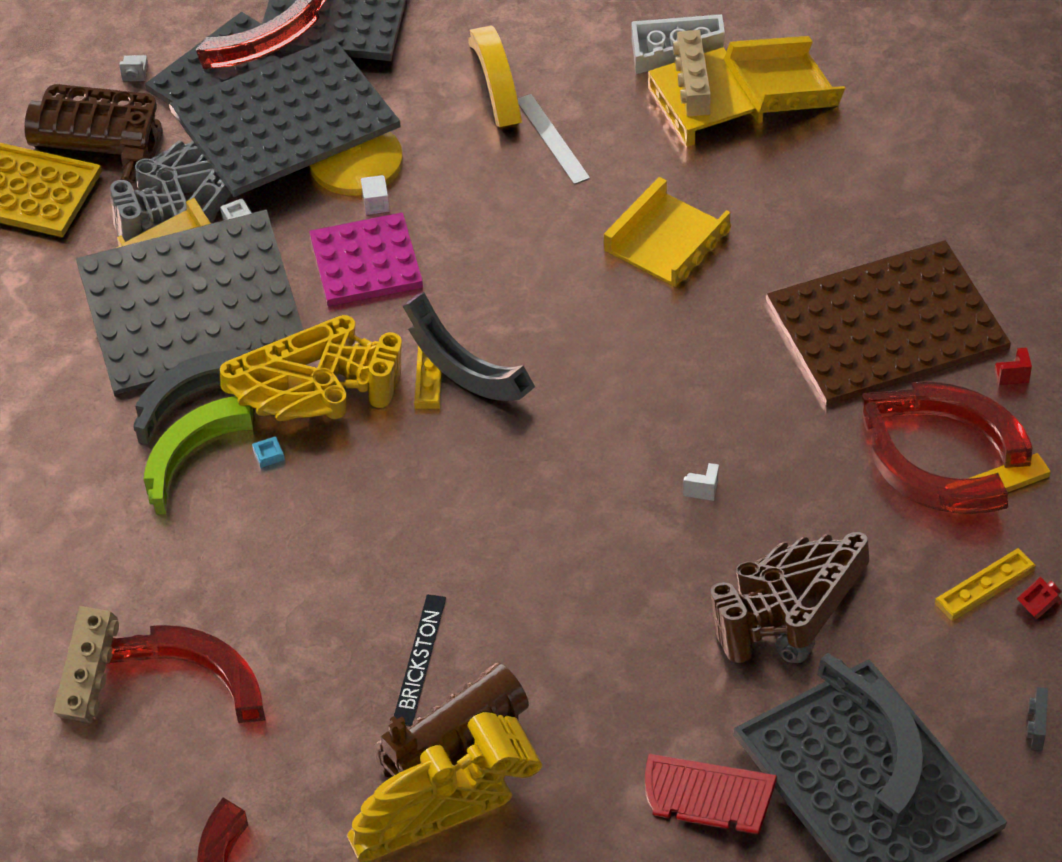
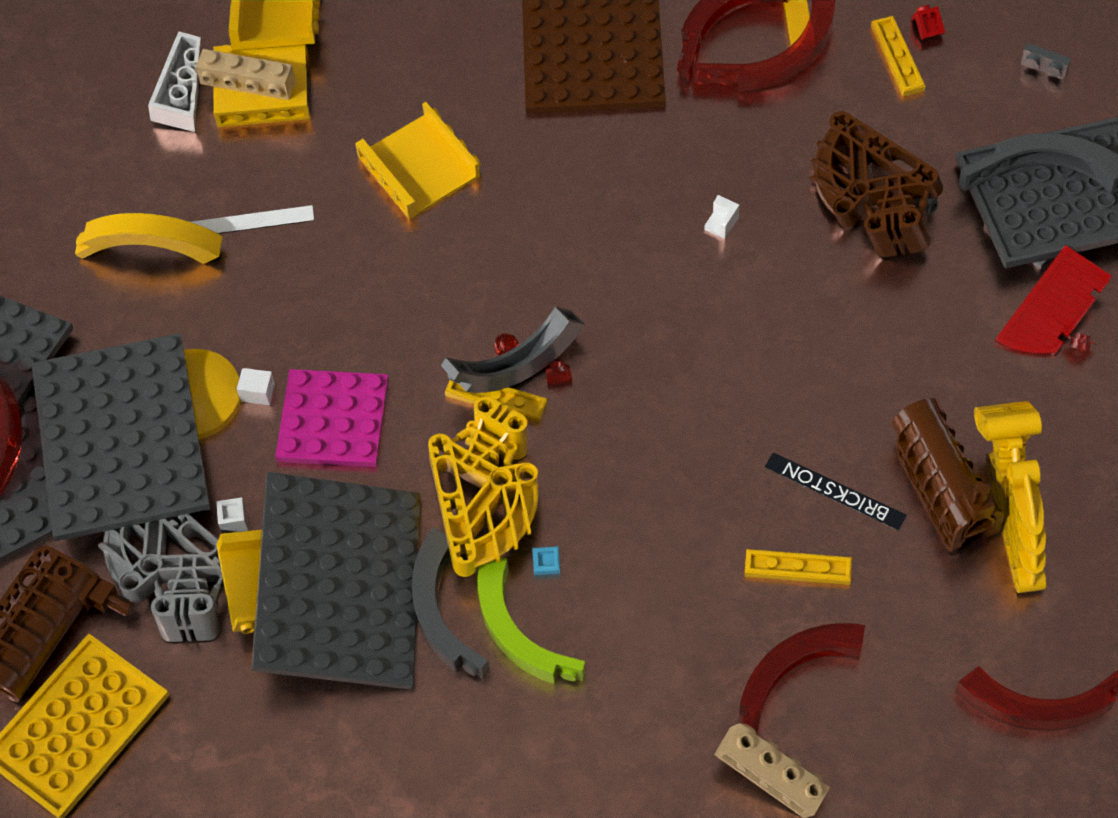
camera: 70 degrees left, 10 degrees up
none -> clear red plate [493,333,519,356]
none -> clear red plate [545,360,572,386]
none -> yellow tile [744,549,852,585]
none -> clear red plate [1066,332,1096,351]

